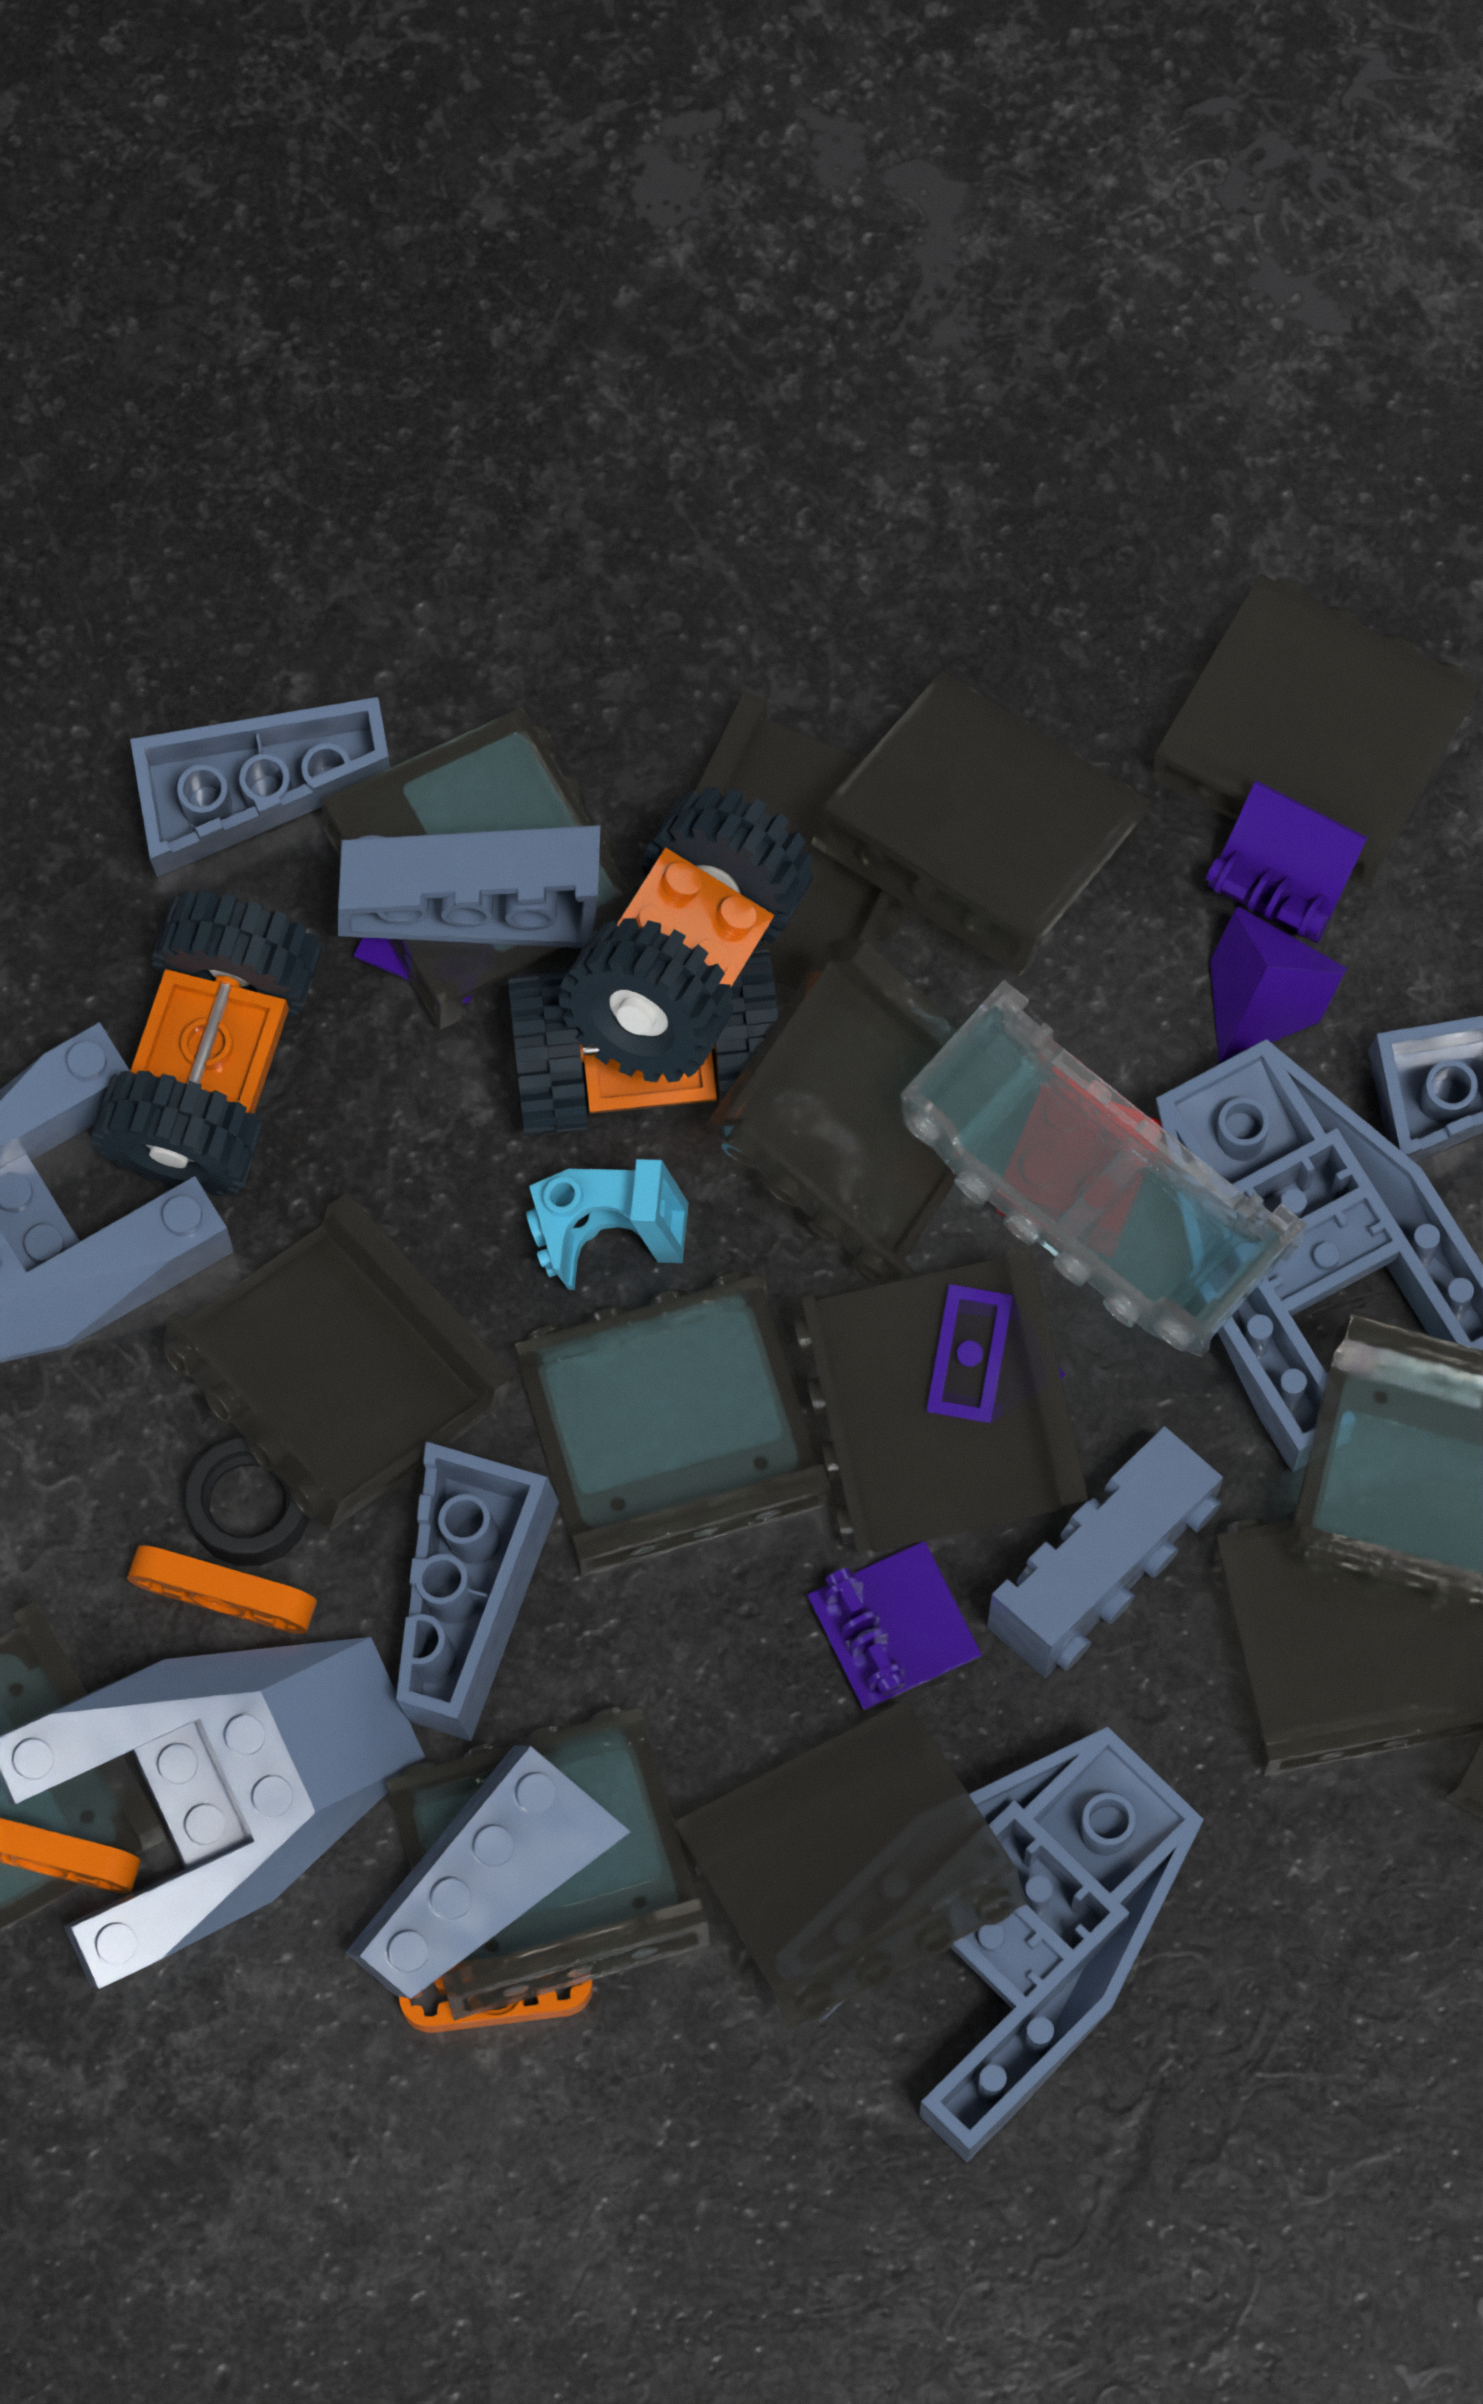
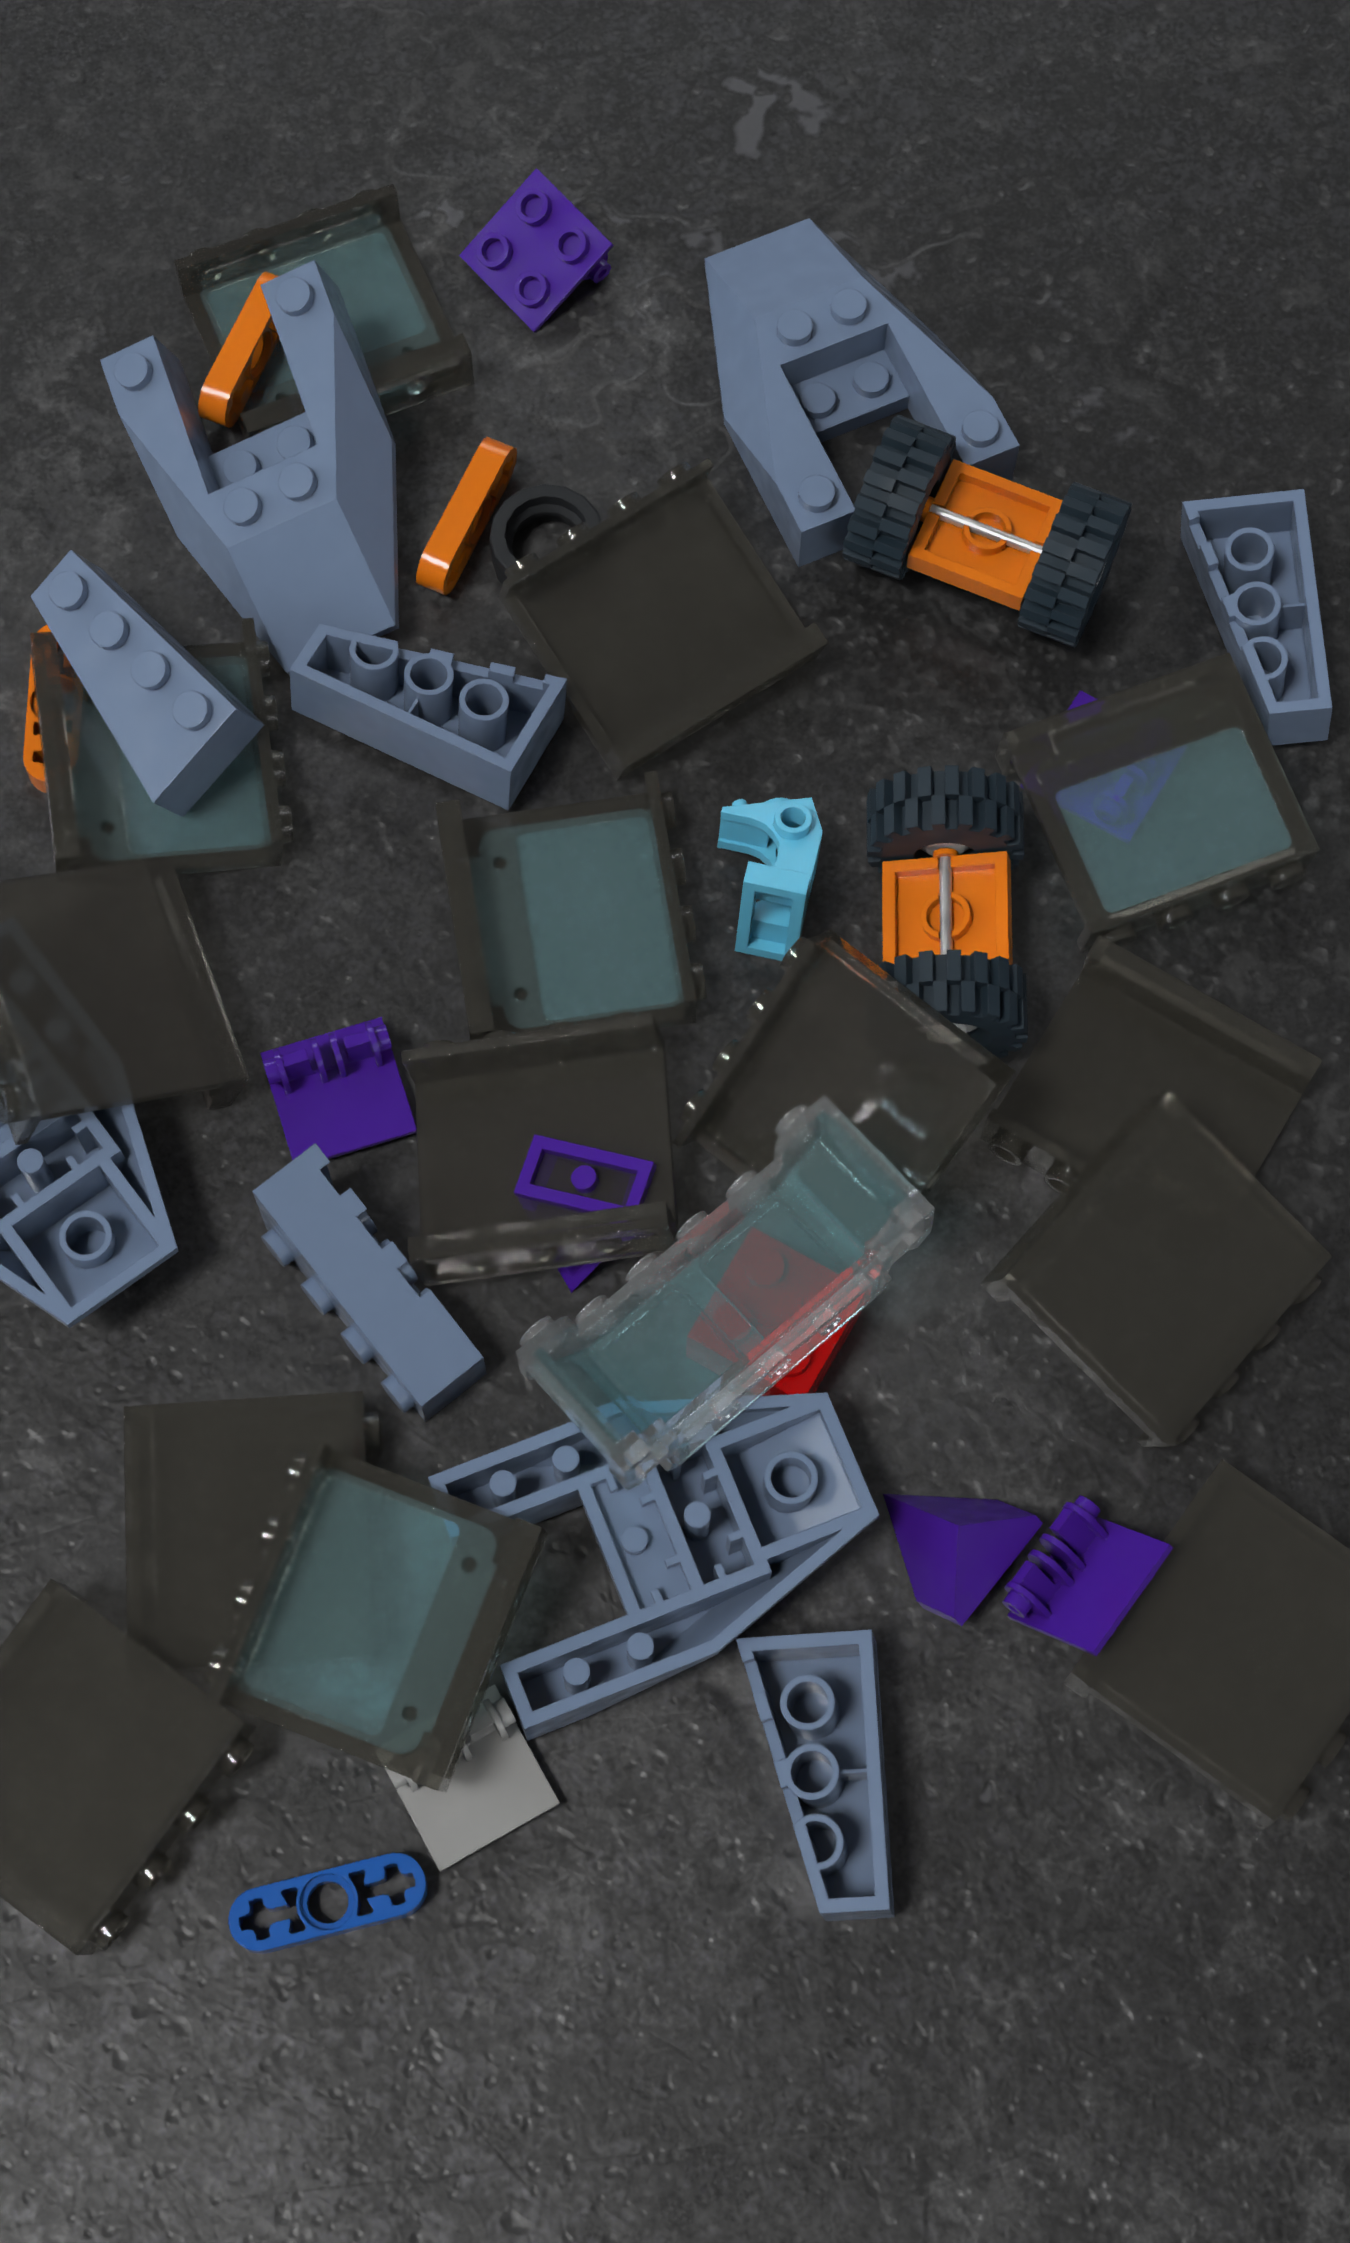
camera: 95 degrees right, 0 degrees up
sand blue wedge [338,825,600,948] -> none
black plate [559,787,814,1083] -> none

